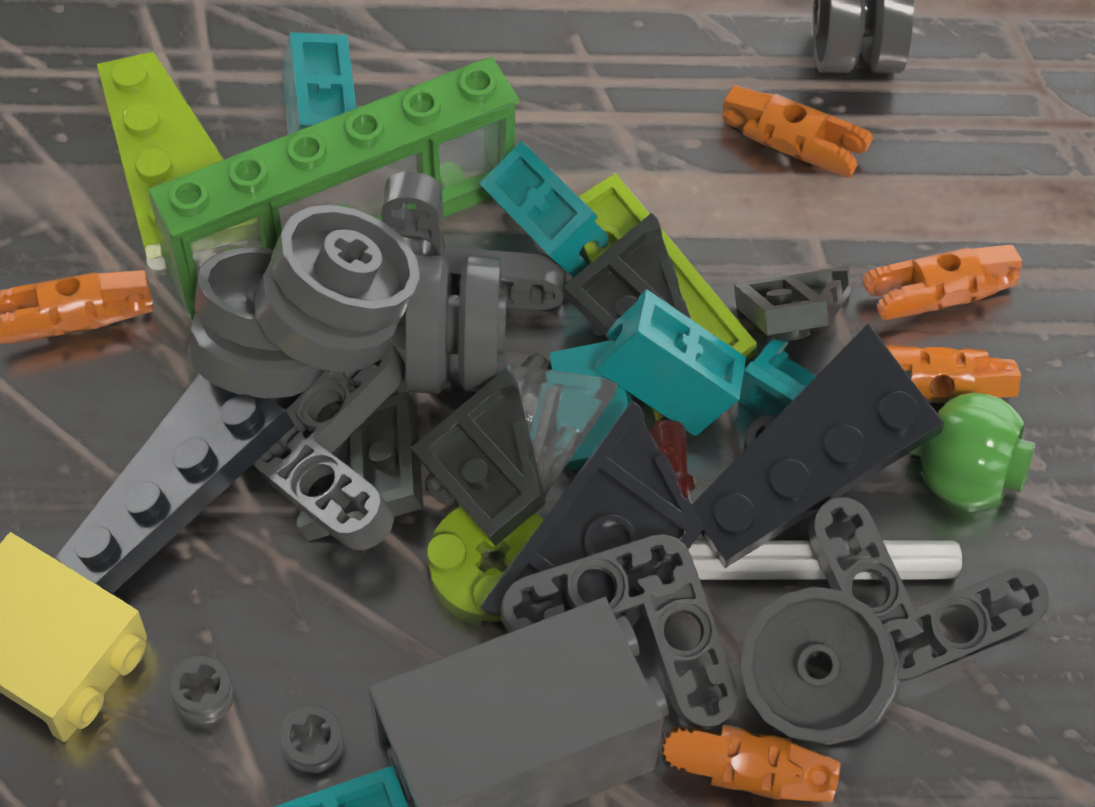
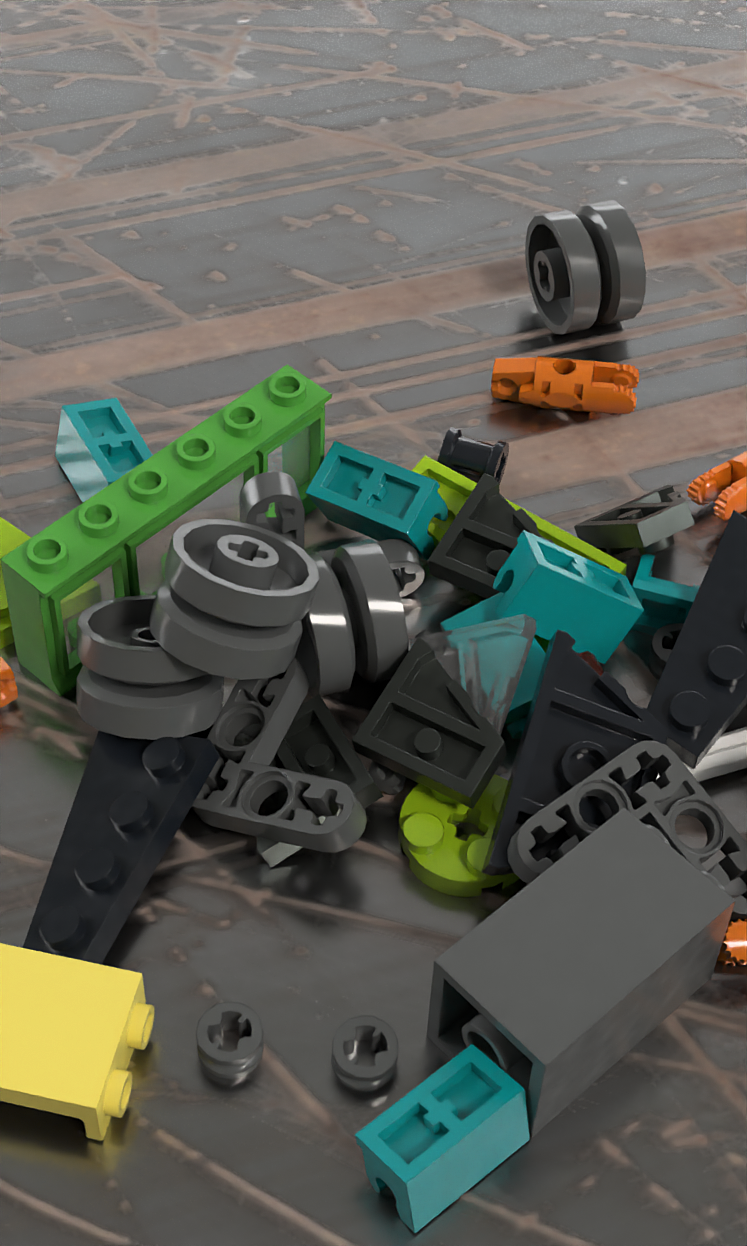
camera: 20 degrees left, 10 degrees down
none -> black bush [437,427,509,485]

